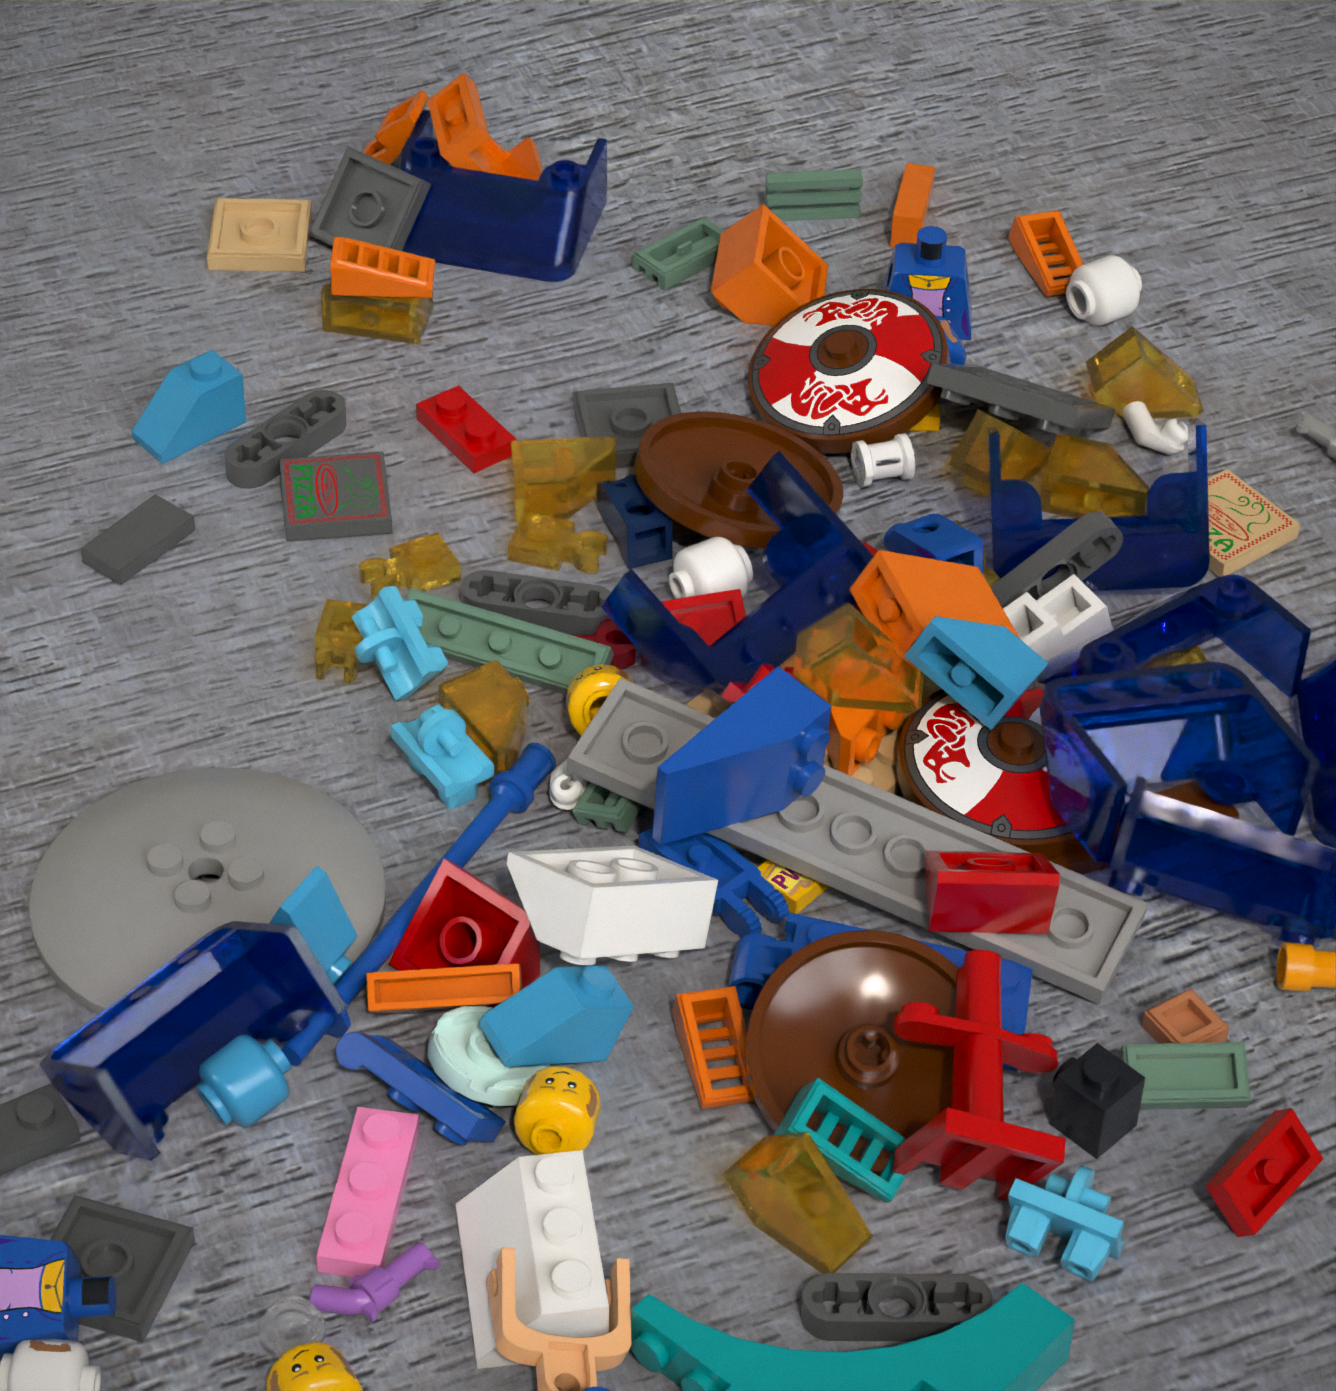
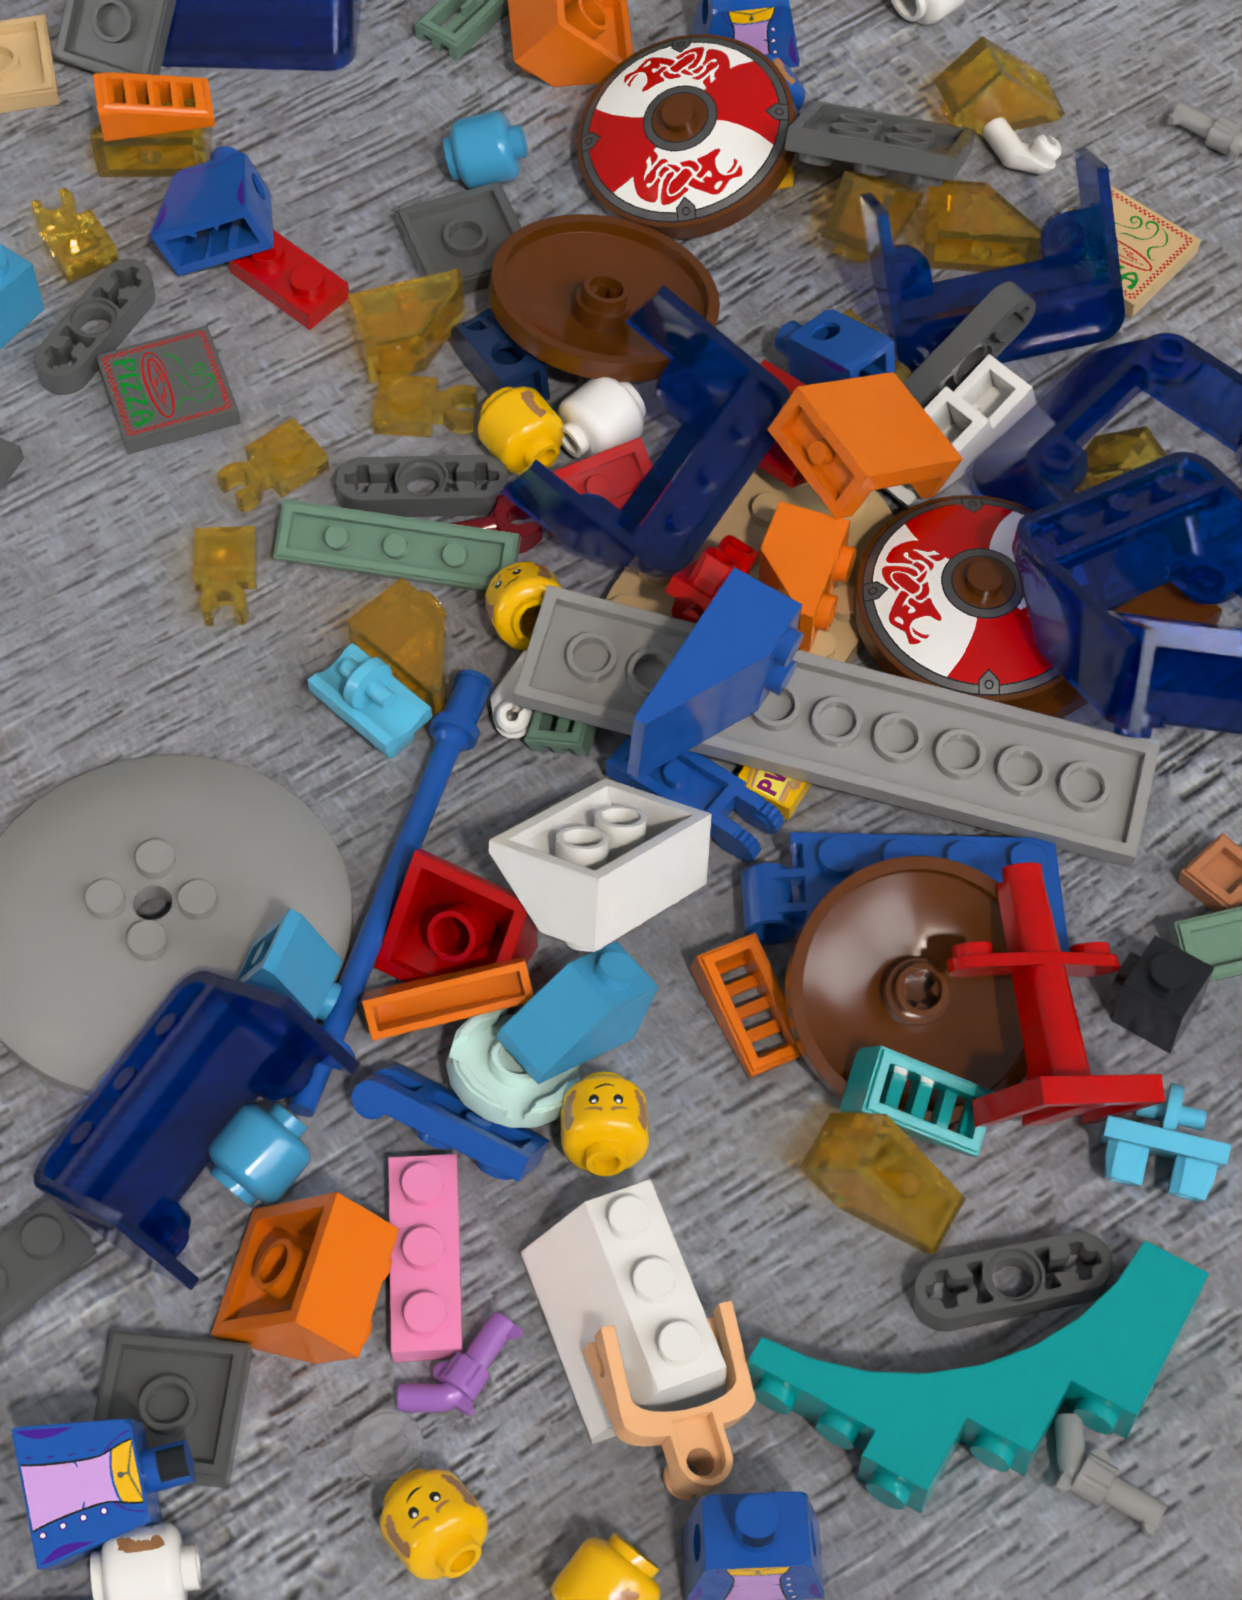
camera: 10 degrees left, 15 degrees up
medium azure hips [352,586,448,701] -> none
clear yellow slope [793,603,924,713] -> none
white bush [851,433,915,487] -> none
dark azure slope [904,616,1049,730] -> none
red slope [924,850,1060,934] -> none
none -> clear yellow plate [32,188,119,282]
none -> blue torso [150,146,274,276]
none -> orange slope [210,1192,399,1364]
none -> dark azure head [443,110,529,189]
none -> yellow head [477,386,564,475]

